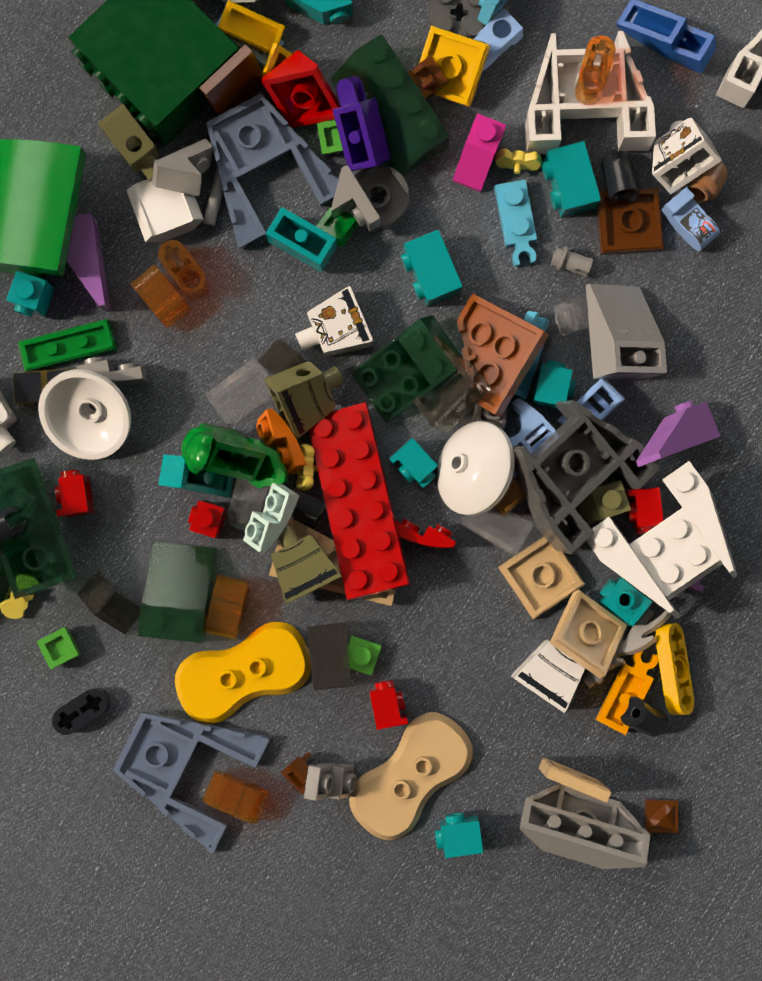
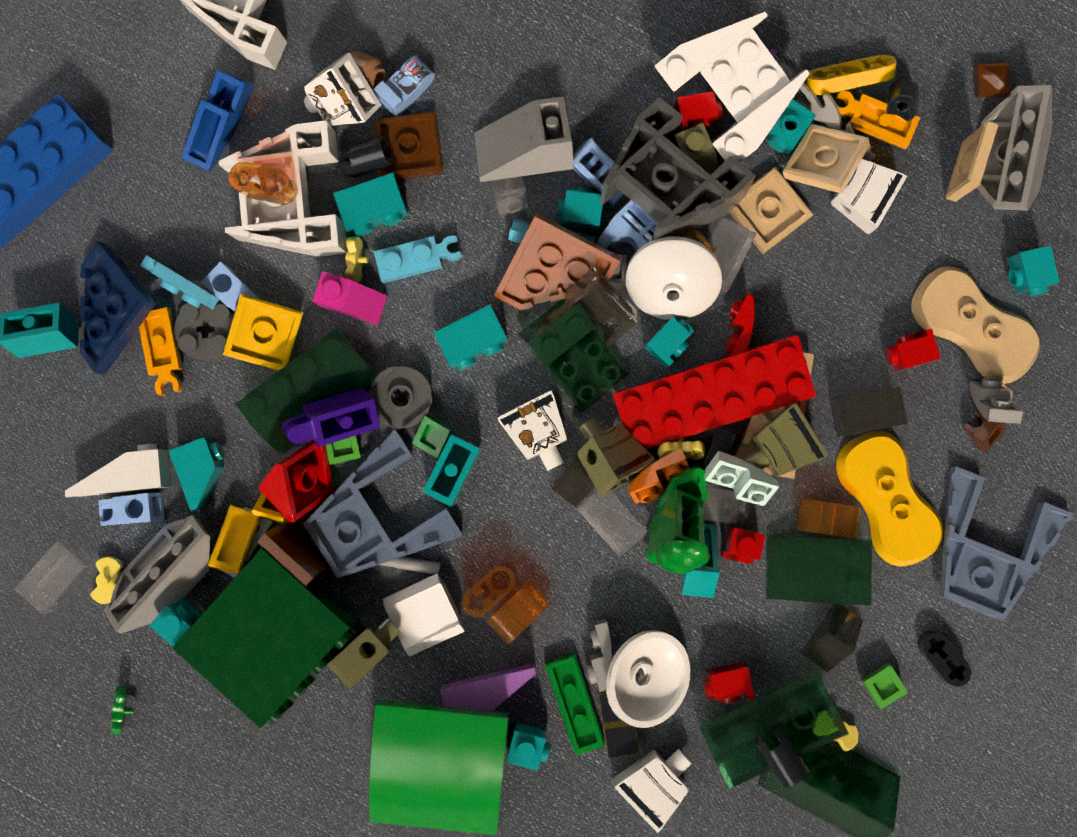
camera: 90 degrees left, 0 degrees up
light grey slope [152,139,213,196] -> none
clear orange beam [202,770,270,824] -> none
light grey slope [331,165,381,232] -> none
bright green plate [342,635,382,676] -> none
reddish brown tile [406,55,450,101] -> none
light grey pin [551,246,593,277] -> none
medium lavender slope [636,400,720,467] -> none

